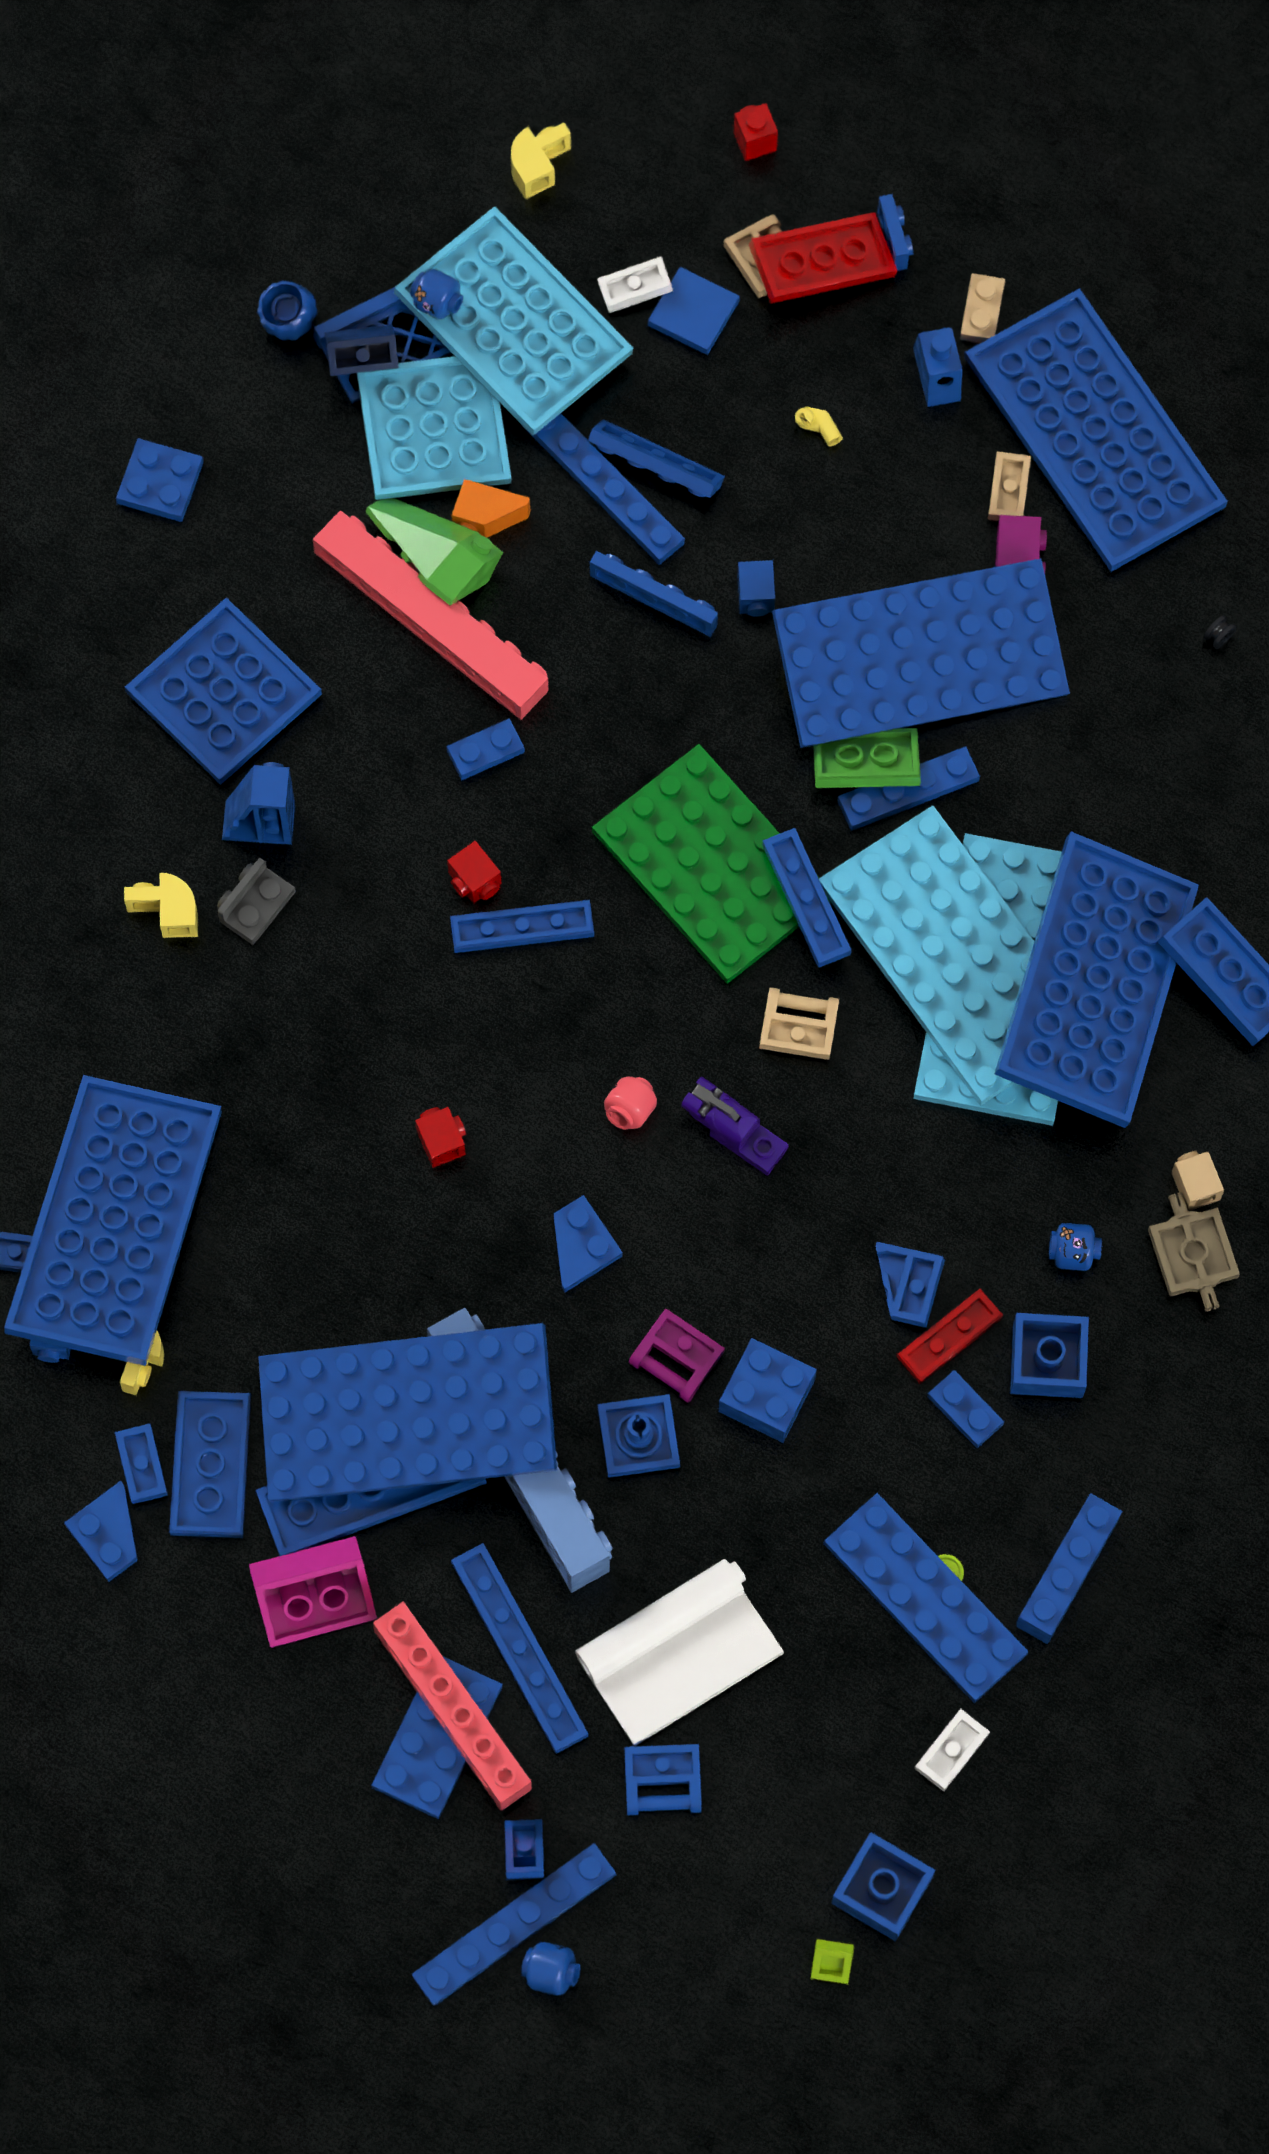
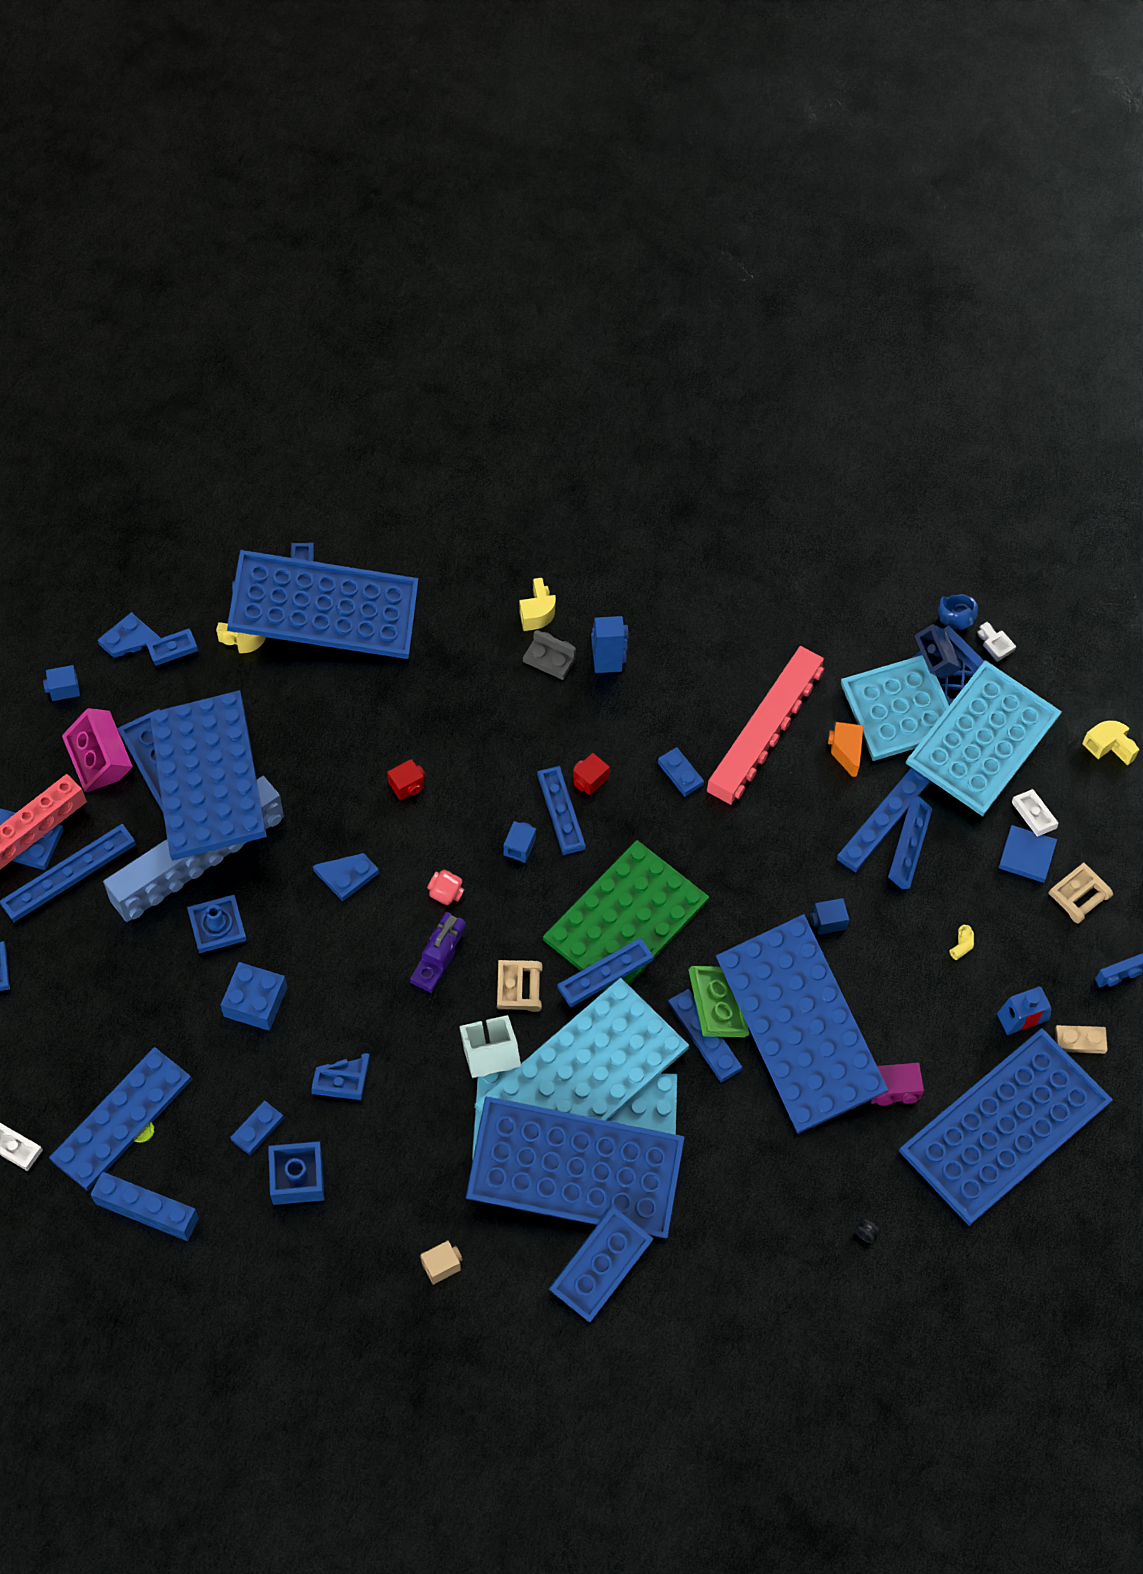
camera: 80 degrees right, 10 degrees down
blue plate [116,438,204,522] -> none
blue plate [125,597,322,785] -> none
blue tile [169,1391,251,1538] -> none
bright green wedge [365,498,503,606] -> none
blue head [410,269,464,319] -> none
white door [575,1559,784,1746] -> none
blue plate [590,551,718,637] -> none
magenta plate [628,1308,725,1403] -> none
red plate [749,212,898,303] -> none
red tile [897,1289,1003,1384] -> none
tan plate [988,452,1031,521] -> none
blue head [1049,1223,1102,1271] -> none
dark tan plate [1148,1192,1240,1311] -> none
none -> blue brick [43,665,80,701]
none -> light aqua piece [460,1015,521,1078]
none -> blue brick [504,821,536,863]
none -> white plate [977,622,1016,662]

